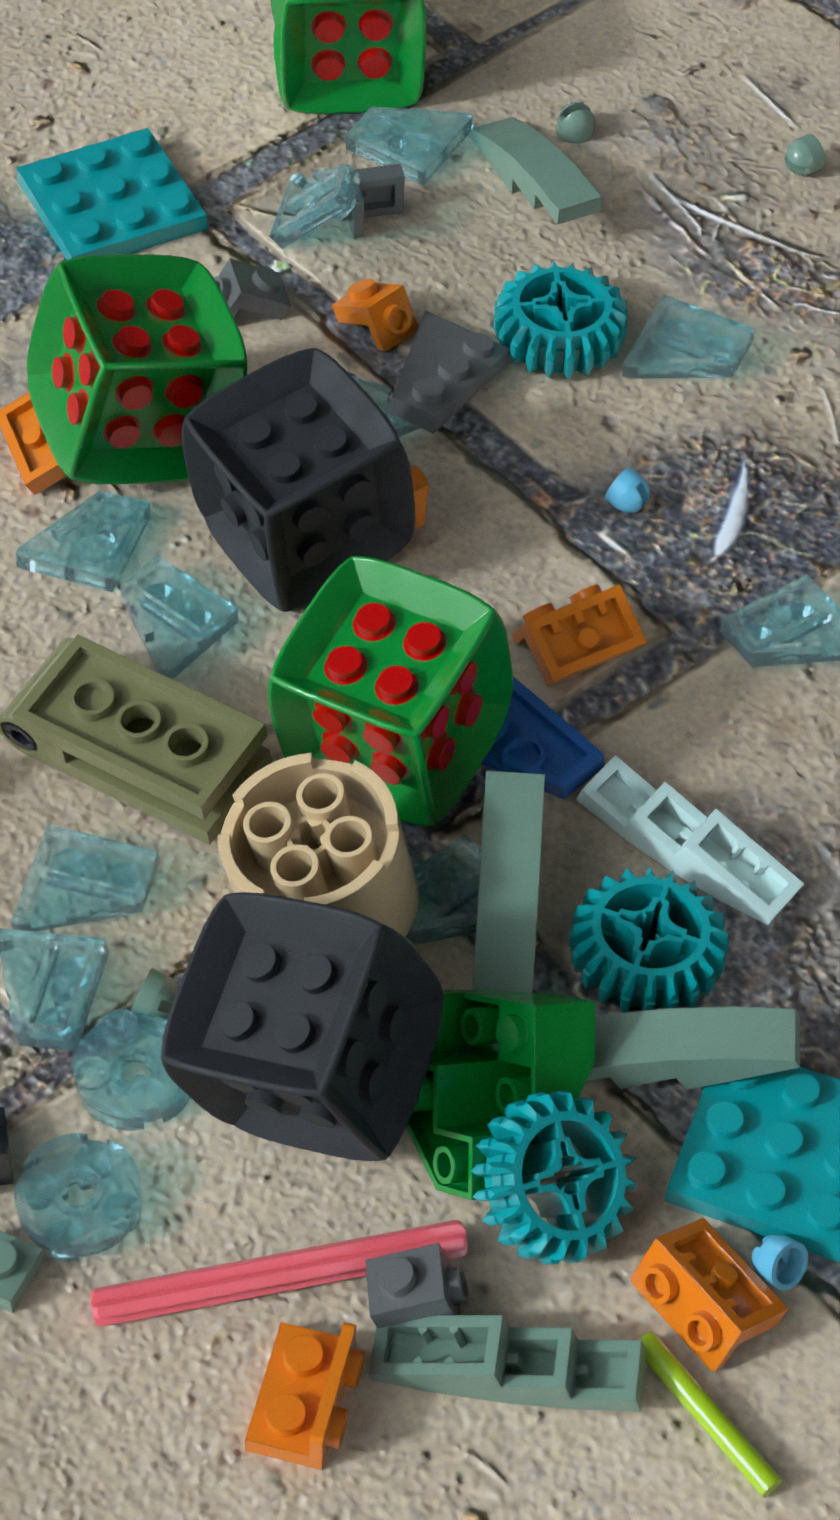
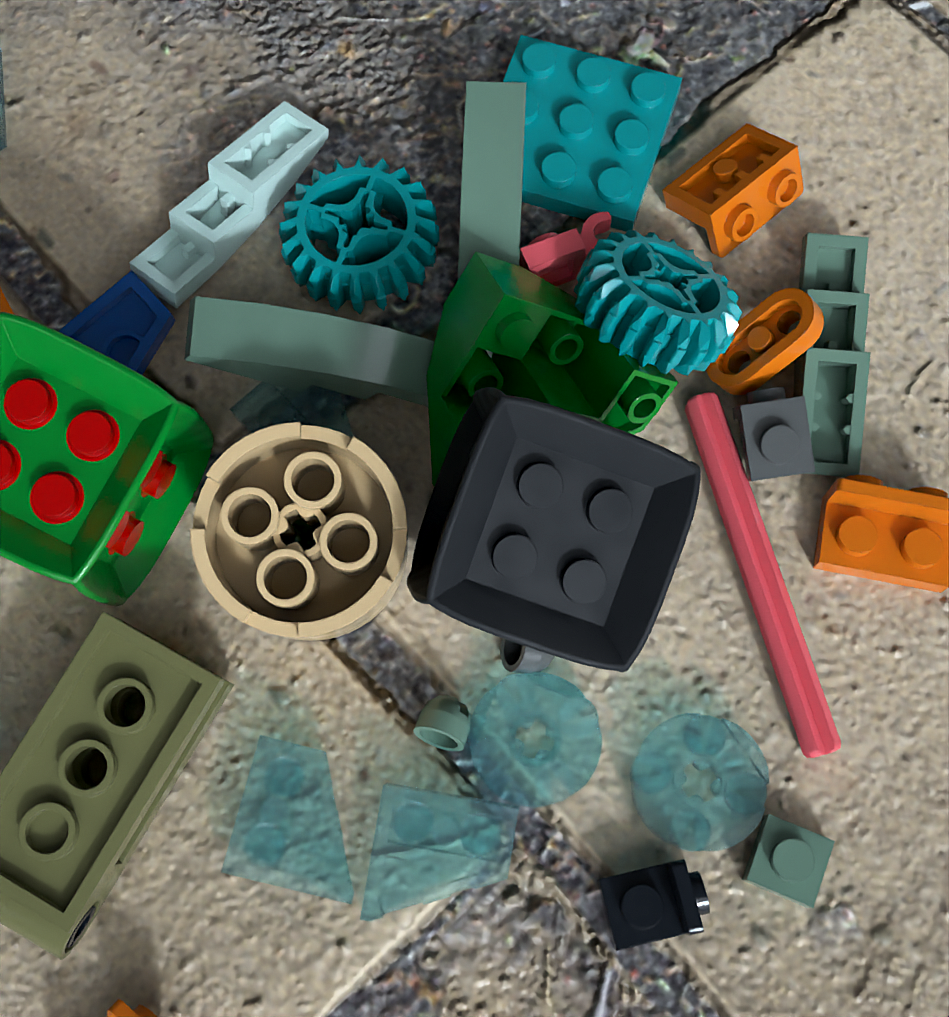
camera: 85 degrees left, 20 degrees up
lime bar [639,1331,782,1498] -> none
medium azure hinge [752,1234,808,1290] -> none
none -> coral plate [520,212,611,286]
none -> orange plate [706,288,824,395]

